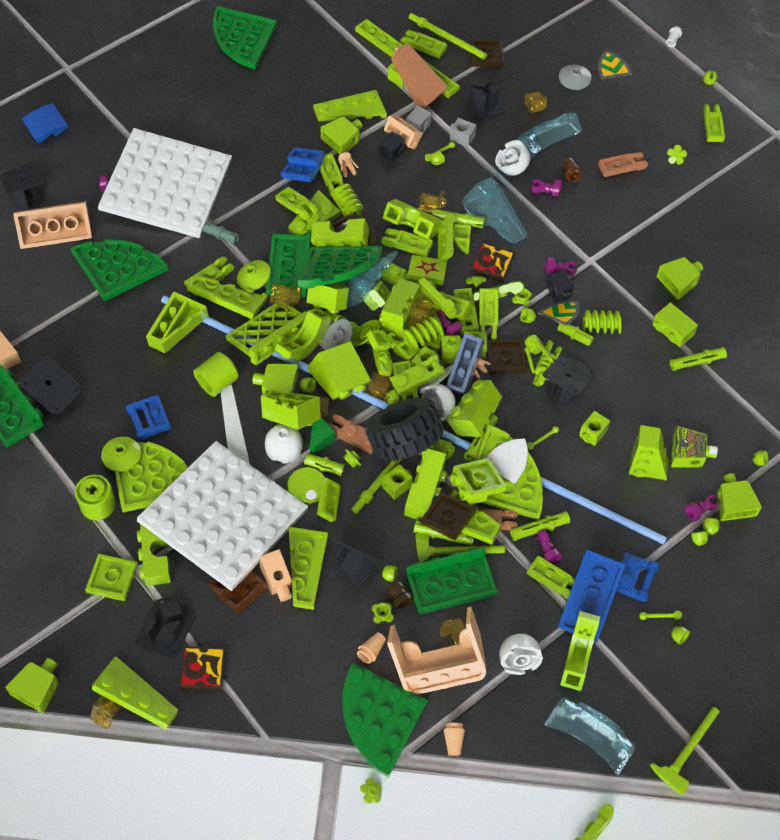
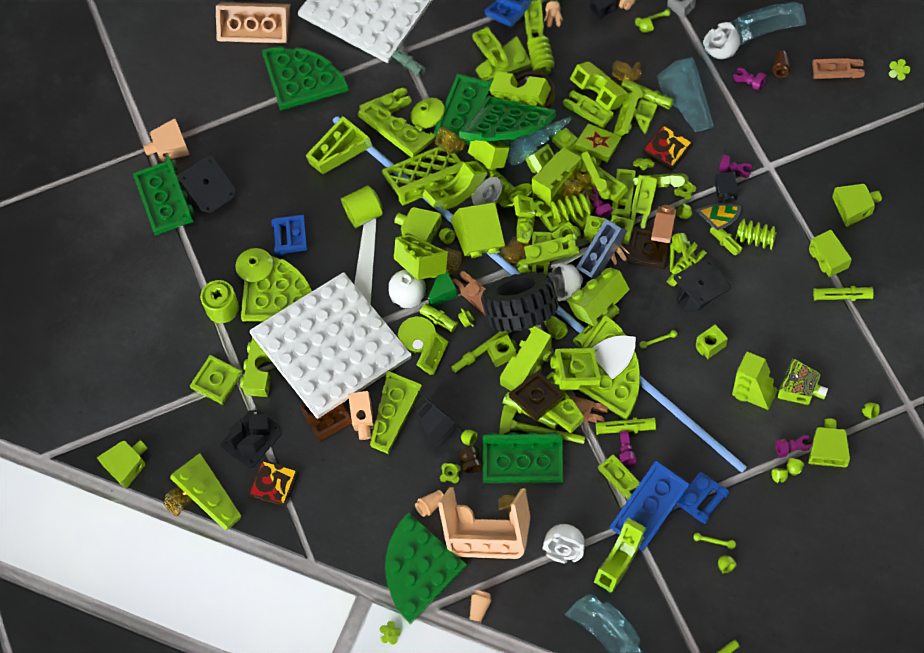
camera: 25 degrees right, 5 degrees up
none -> nougat slope [651,205,677,243]

